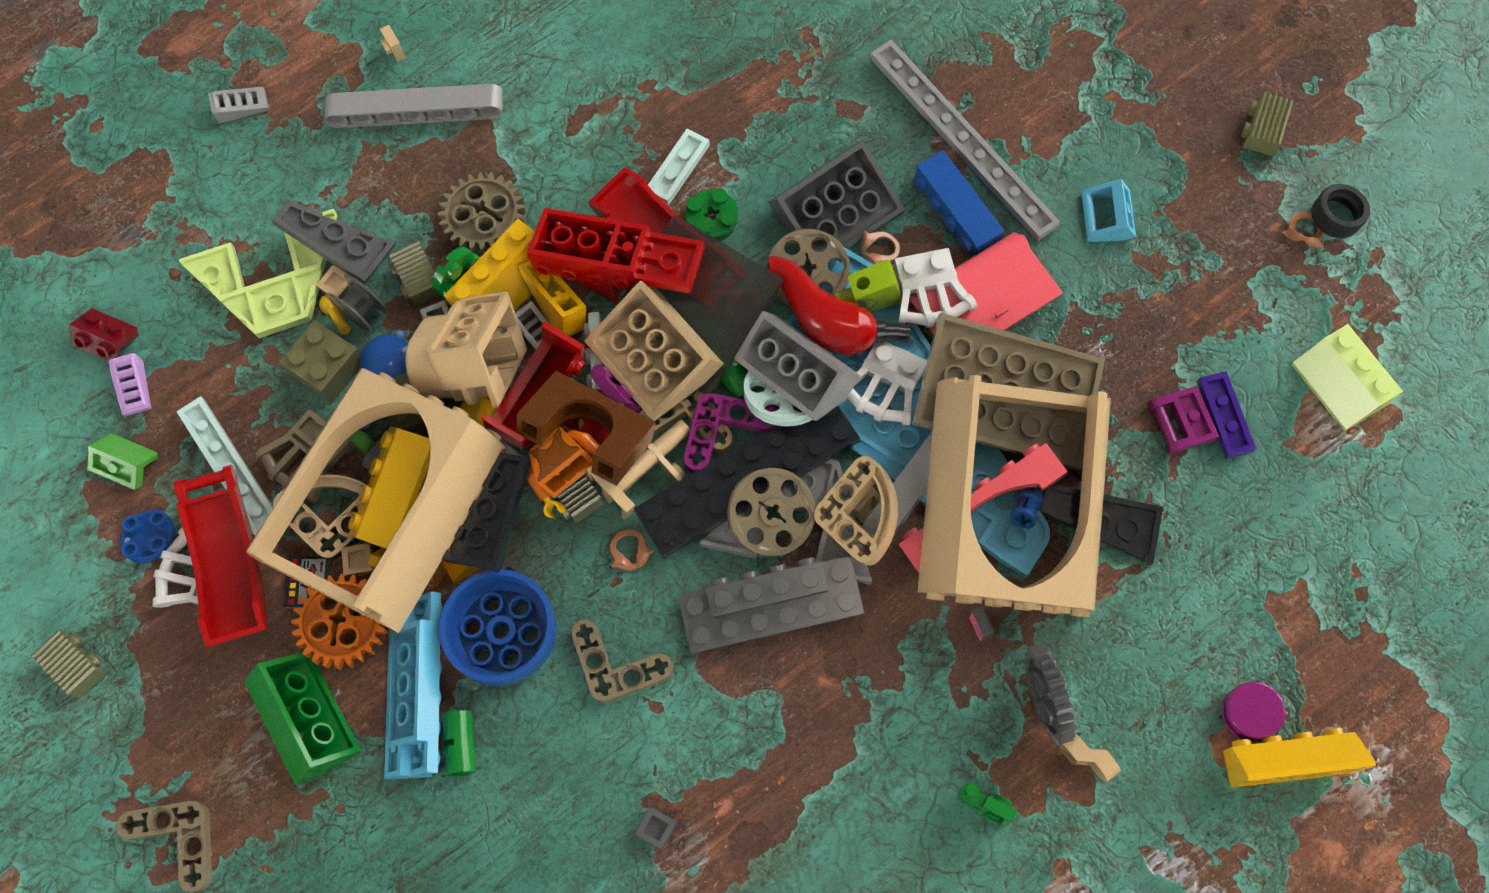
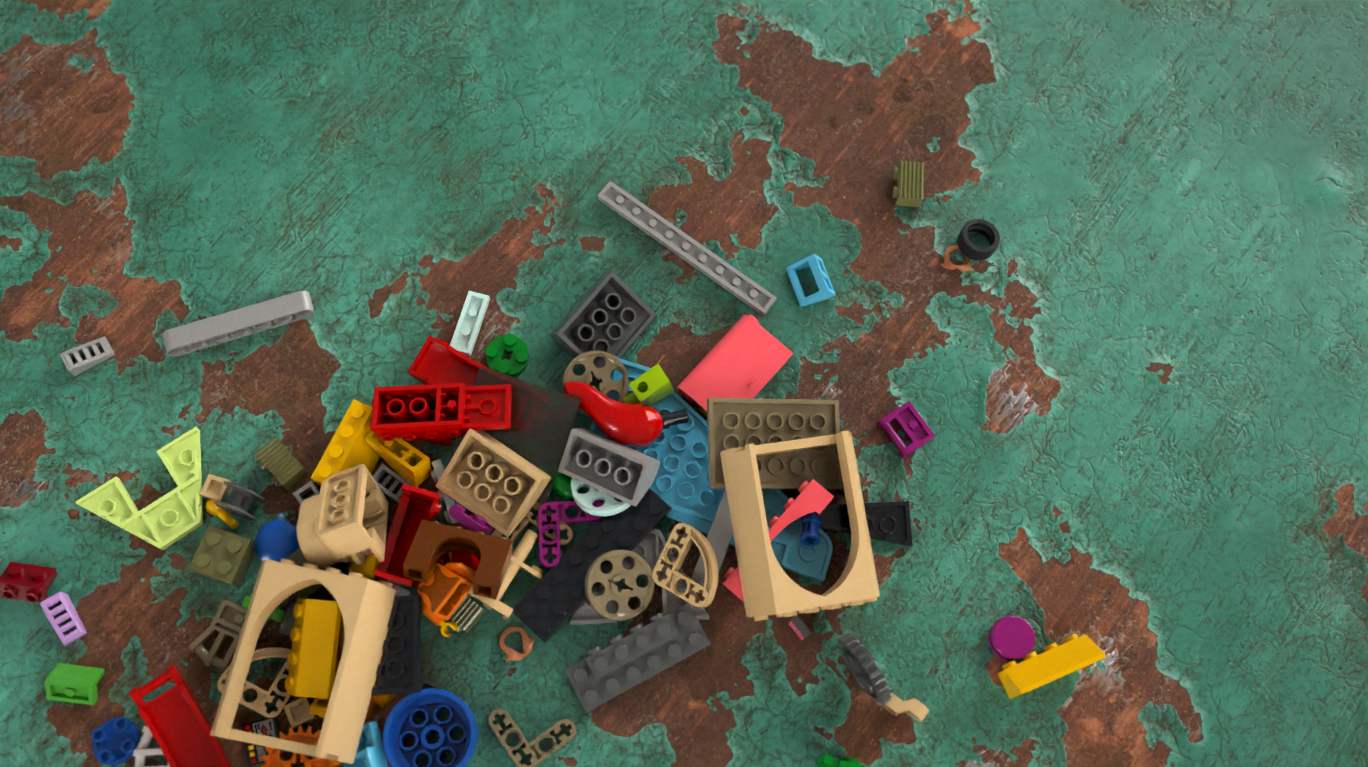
camera: 25 degrees left, 0 degrees up
light aqua plate [177,396,273,536] -> none
dark grey wing [272,200,396,285] -> none
tan plate [380,25,406,62] -> none
green plate [432,247,480,298] -> none
dark tan gear [438,172,526,254] -> none
white plate [847,341,927,426] -> none
tan plate [853,487,881,523] -> none
nougat piece [860,231,900,264] -> none
white plate [894,248,978,328] -> none
blue brick [914,150,1004,257] -> none
dark purple plate [1197,371,1256,459] -> none
yellowish green slope [1291,324,1403,432] -> none

